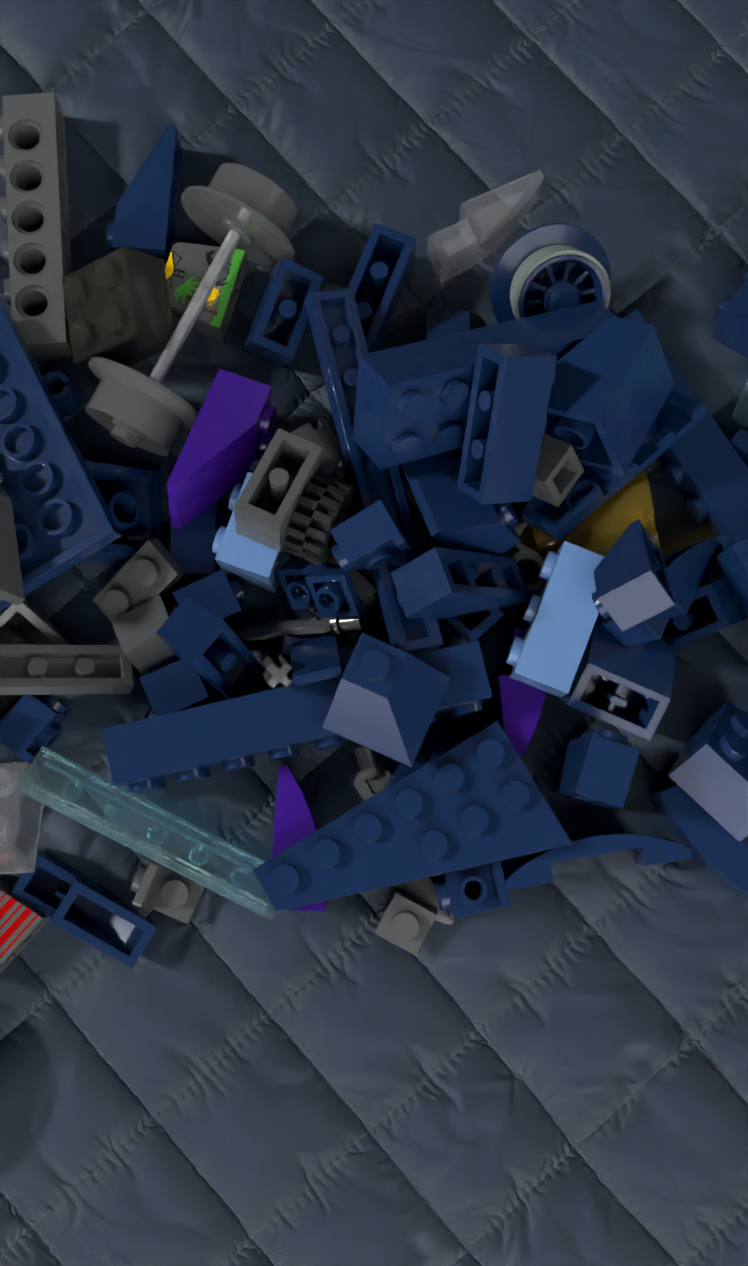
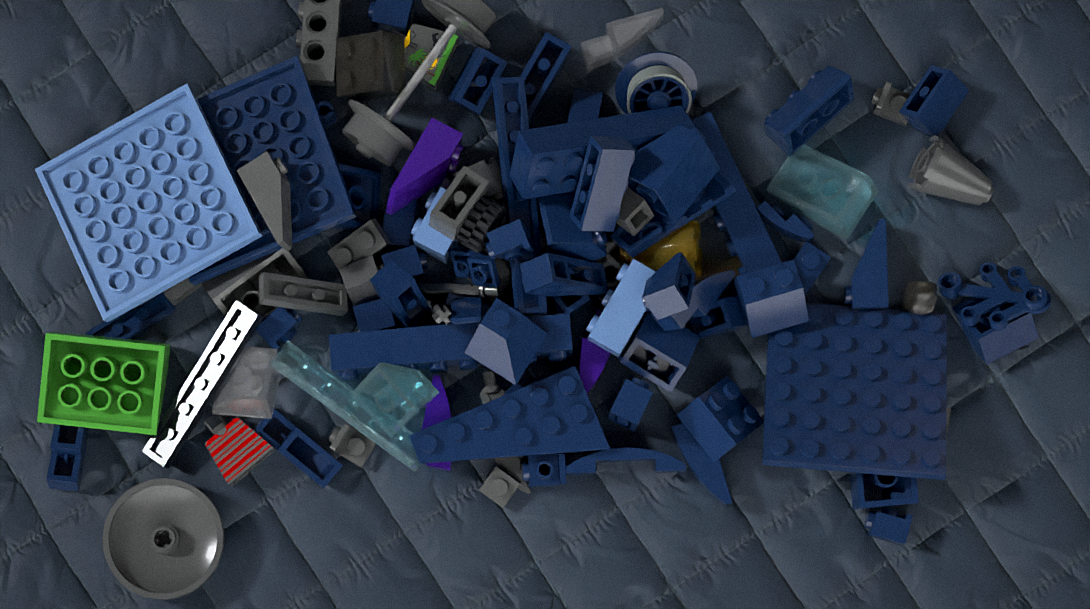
camera: 10 degrees right, 0 degrees up
none -> clear light blue slope [351,362,439,438]

